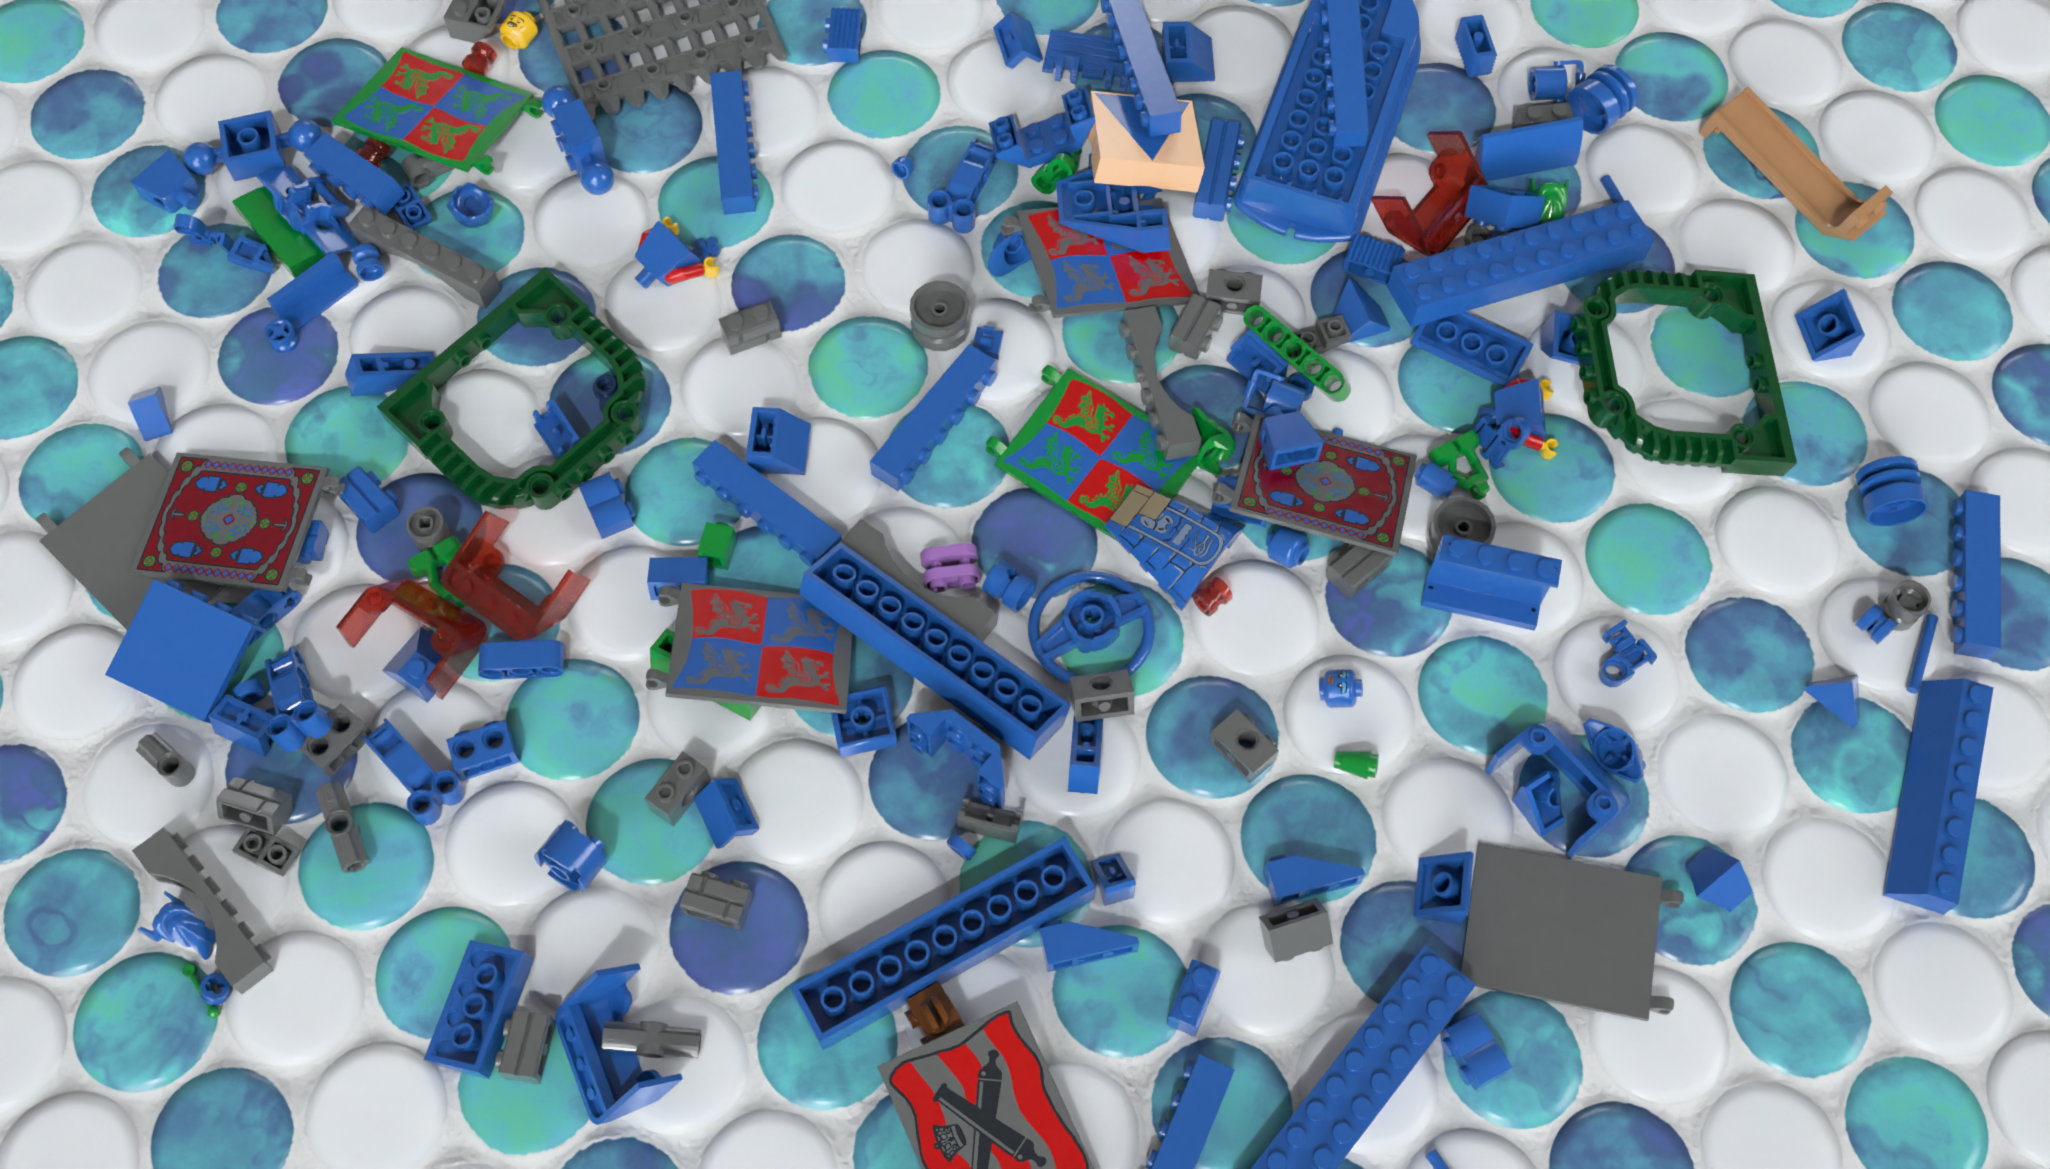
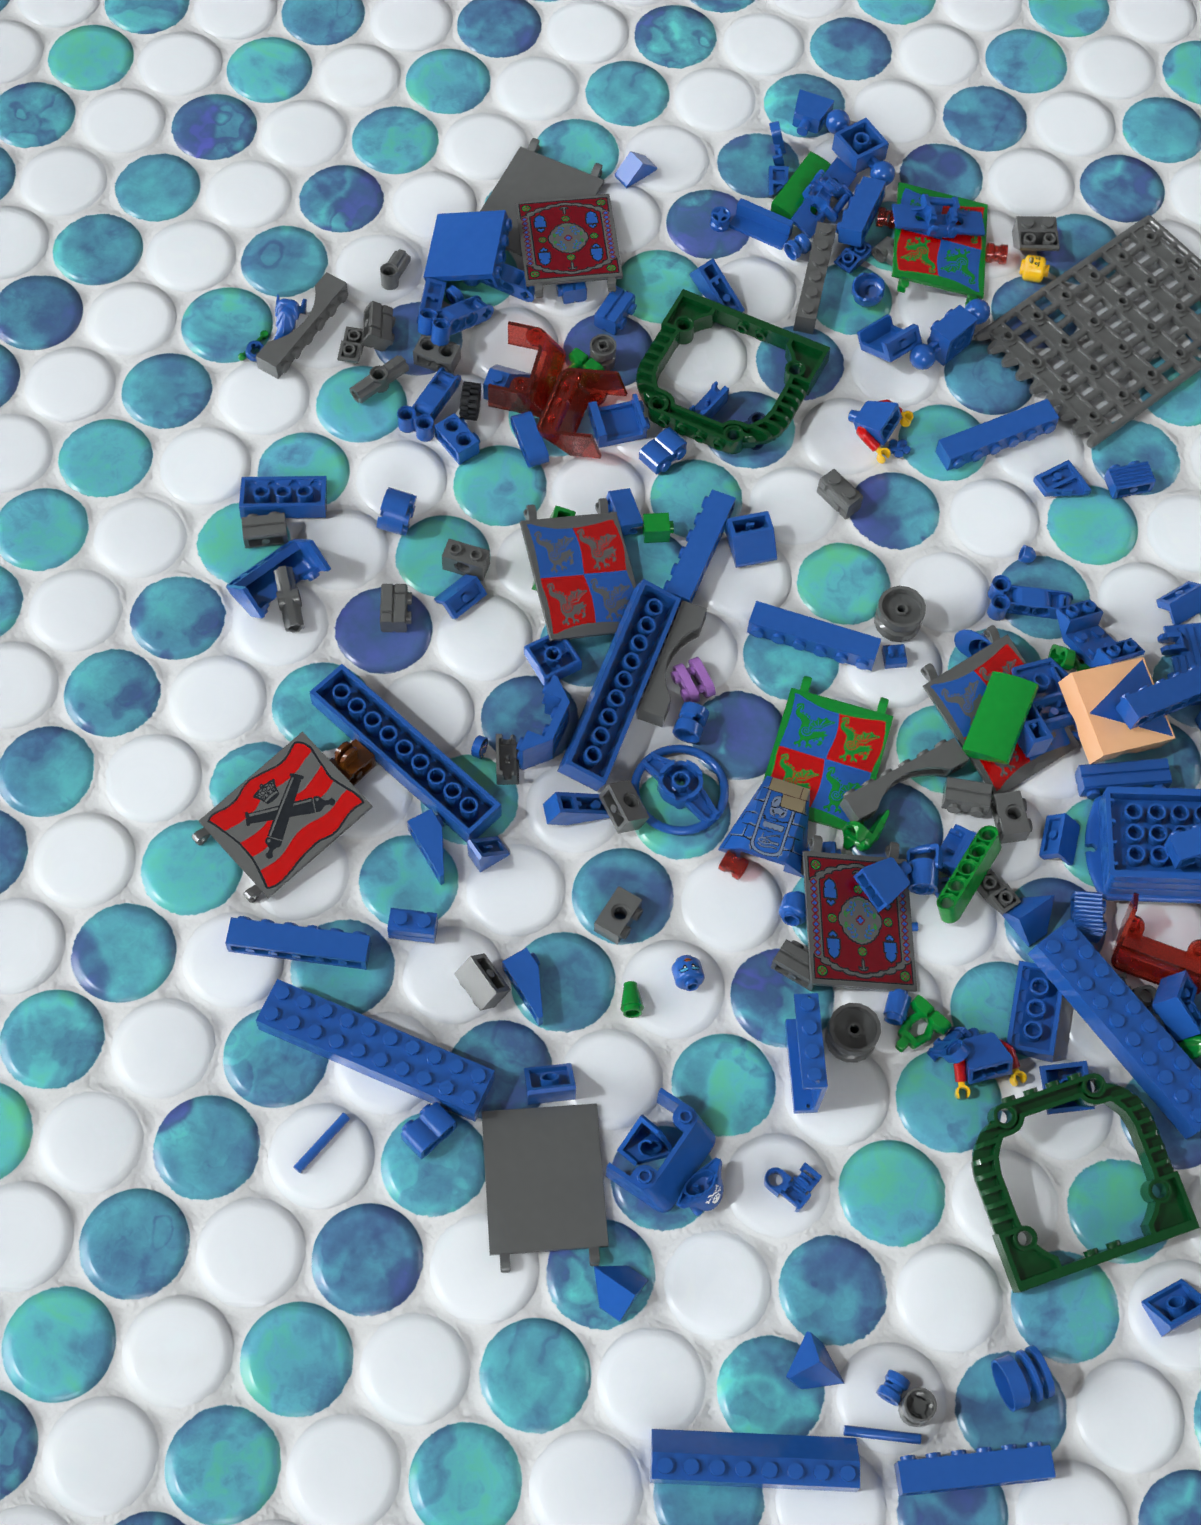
camera: 70 degrees right, 0 degrees up
none -> black tyre [459,381,482,421]
none -> blue panel [588,393,650,448]
none -> blue panel [857,314,922,362]
none -> blue piece [892,194,985,238]
none -> green slope [962,671,1039,764]
none -> blue wing [1033,460,1092,497]
none -> blue panel [1039,813,1080,865]

